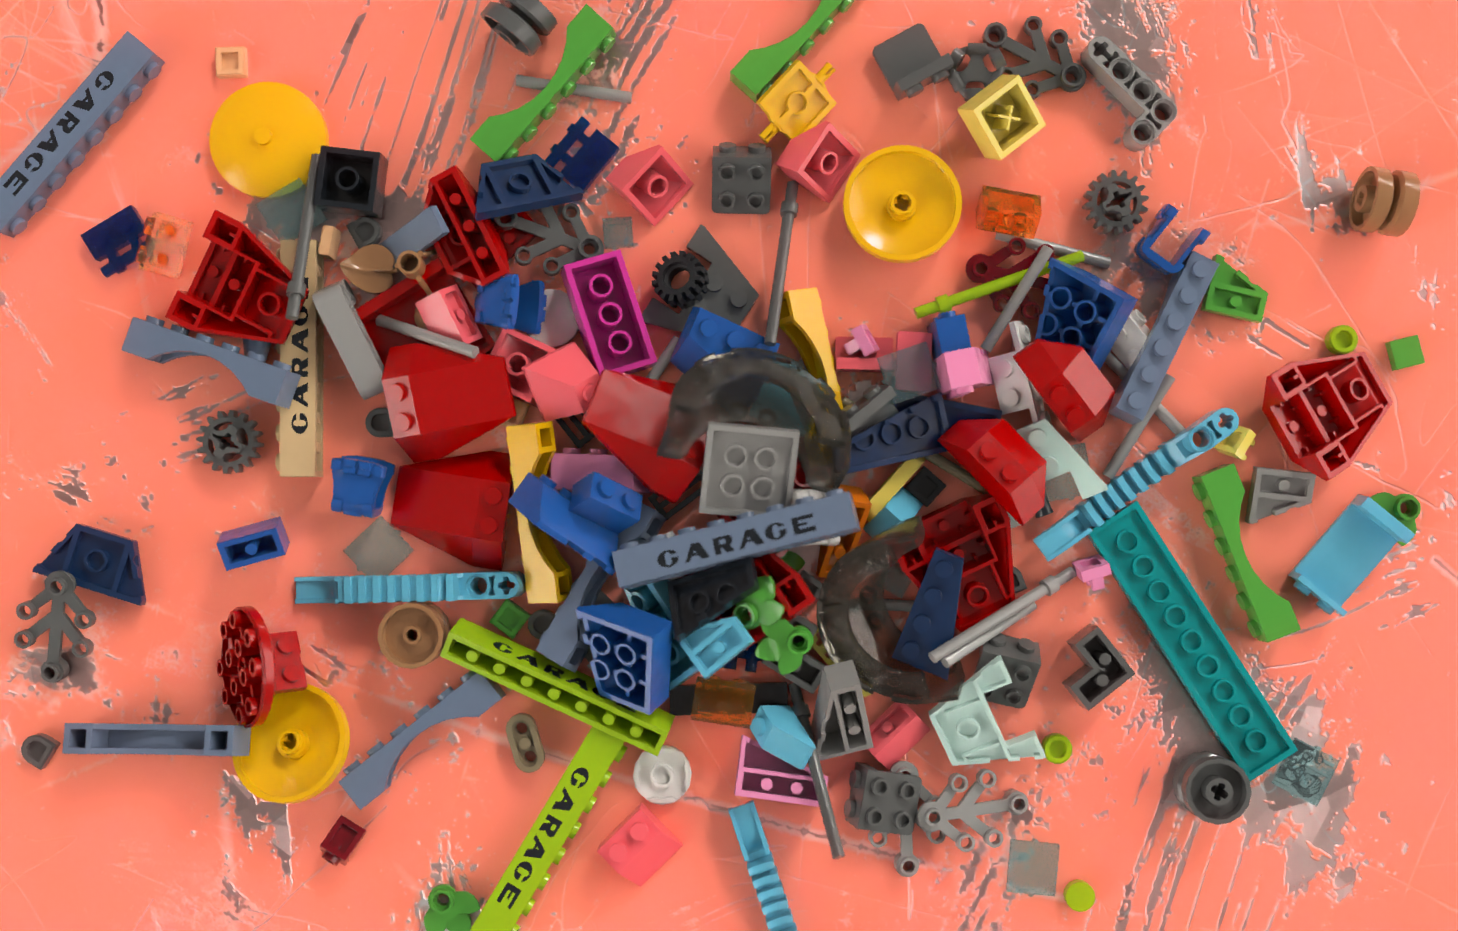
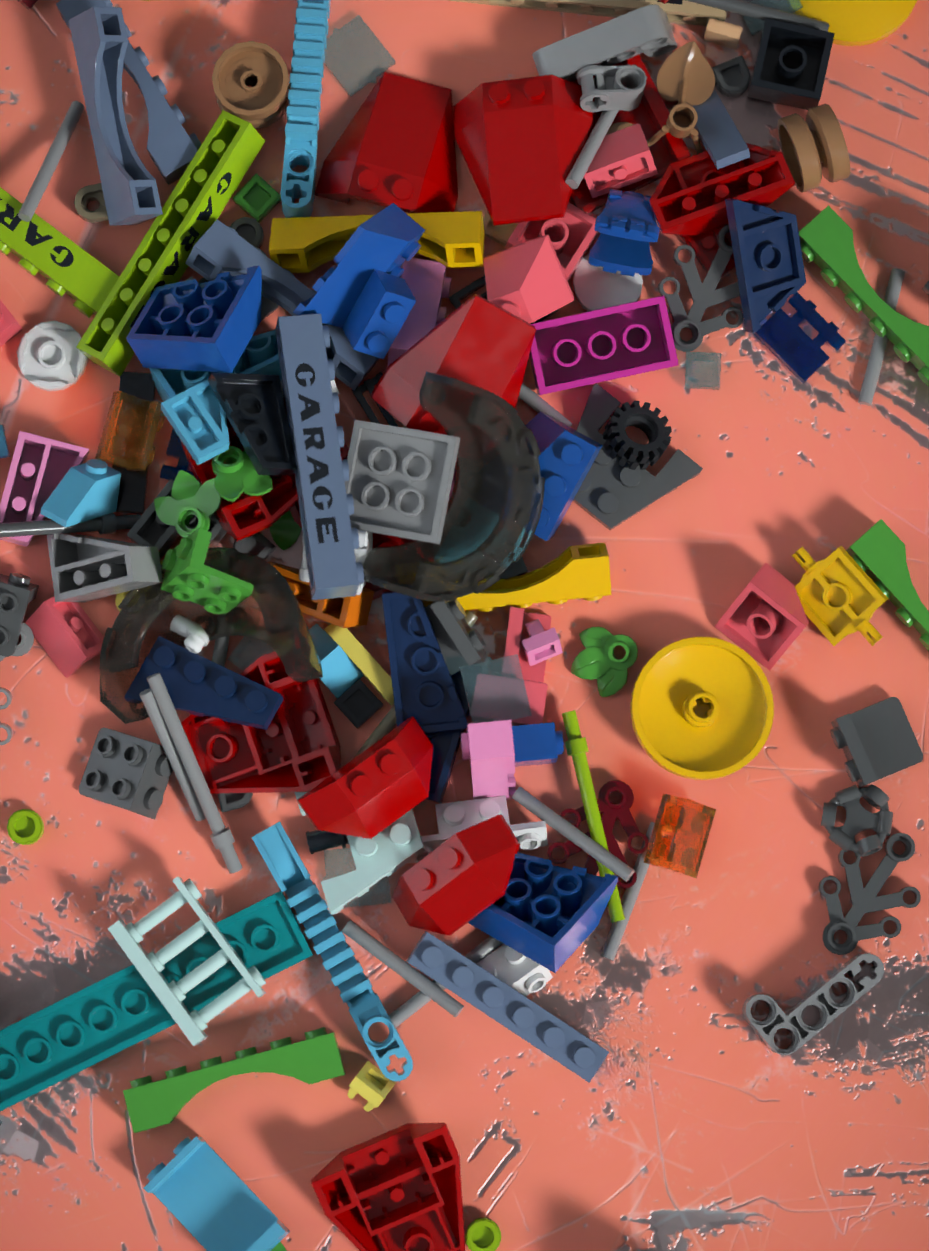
camera: 100 degrees right, 5 degrees down
blue piece [331,455,396,518] -> none
dark grey tile [365,408,394,438] -> none
coral slope [605,145,694,226] -> none
dark grey bracket [712,142,772,214] -> none
dark grey bar [764,181,799,347] -> none
light aqua wing [928,655,1046,766] -> none
light yellow brick [957,74,1046,160] -> none
dark grey brick [1062,623,1135,711] -> none
bright pink tile [1072,554,1112,591] -> none
dark grey gear [1082,170,1149,235] -> none
blue piece [1135,204,1211,276] -> none
bright green wing [1201,254,1268,323] -> none
light grey wing [1245,466,1316,524] -> none
none -> light grey bar [18,101,85,222]
none -> sand blue arch [69,7,163,226]
none -> light aqua fence [107,876,266,1046]
none -> bright green bracket [161,528,254,614]
none -> white arm [170,614,209,654]
none -> bright green plate [571,627,638,697]
none -> light grey piece [576,65,647,112]
none -> medium nougat wheel [777,103,850,193]

